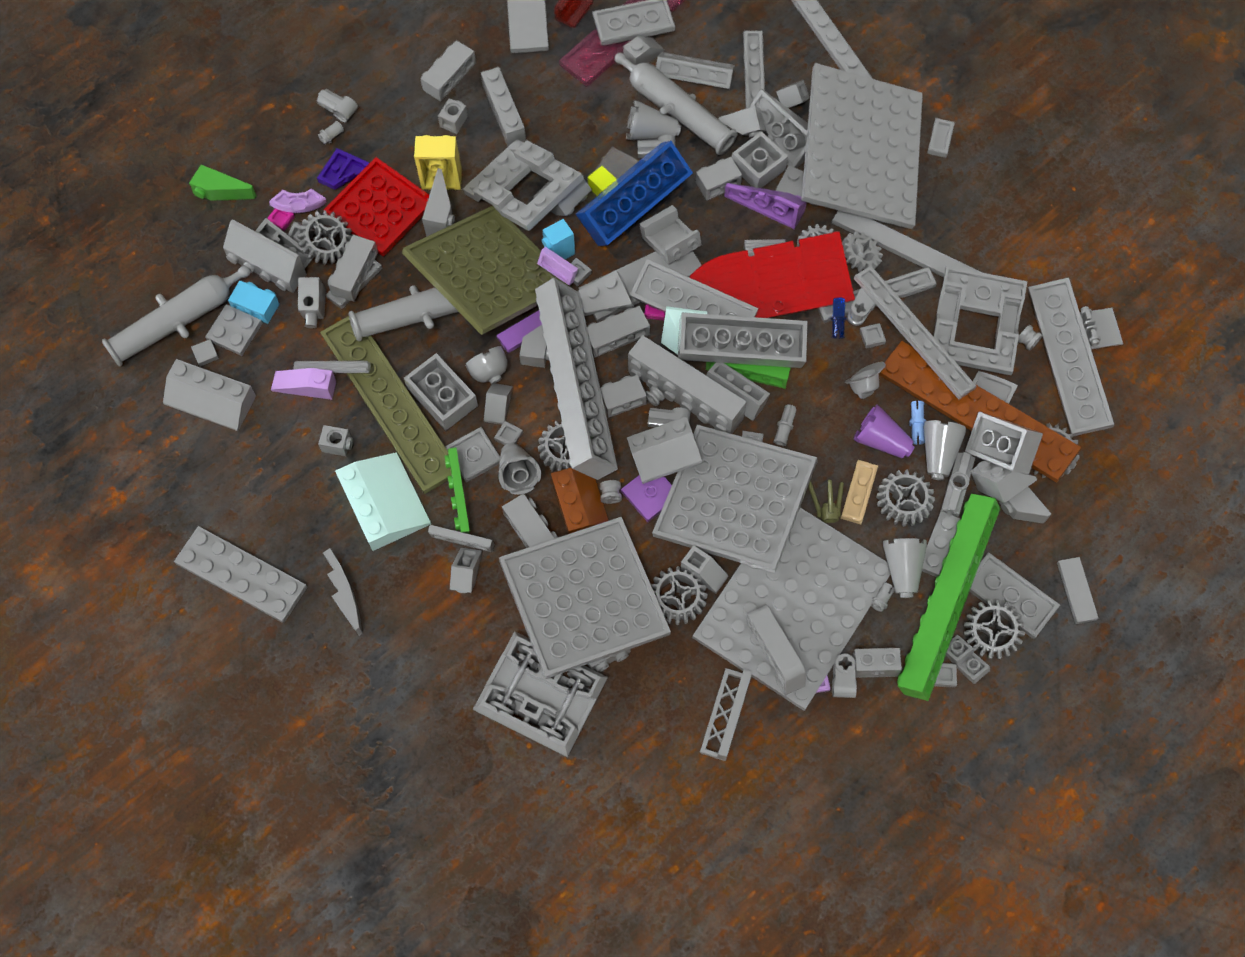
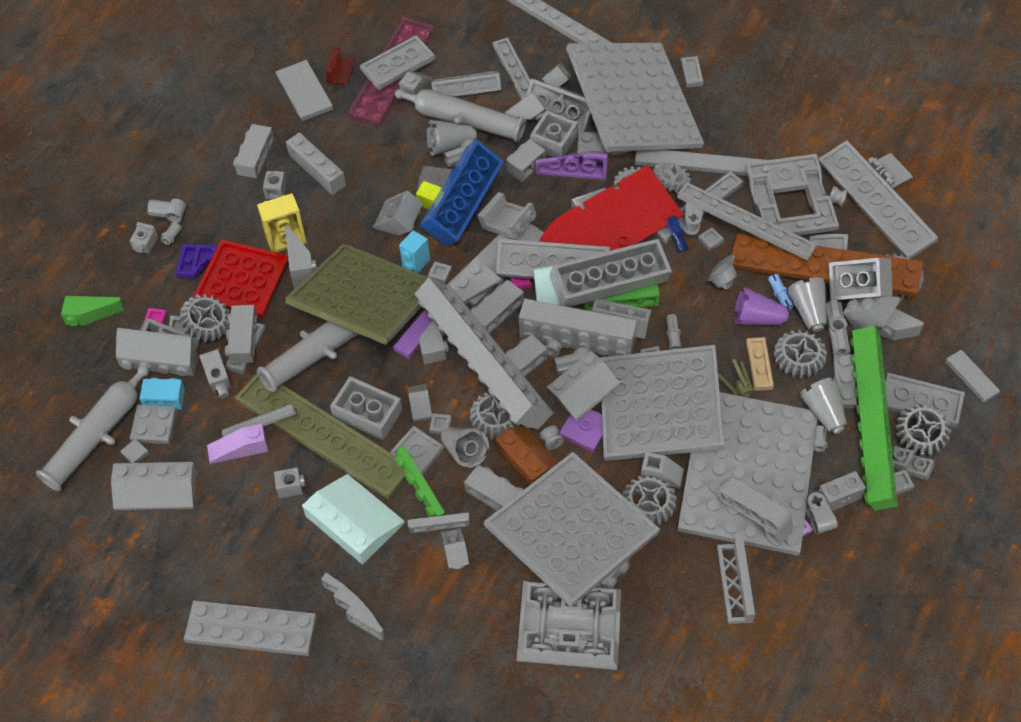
camera: 20 degrees left, 10 degrees down
lavender tile [269,189,326,213] -> none
light grey piece [463,139,584,231] -> none
light grey cylinder [465,346,507,384] -> none
lavender tile [537,247,578,286] -> none
none -> light grey brick [130,222,158,253]

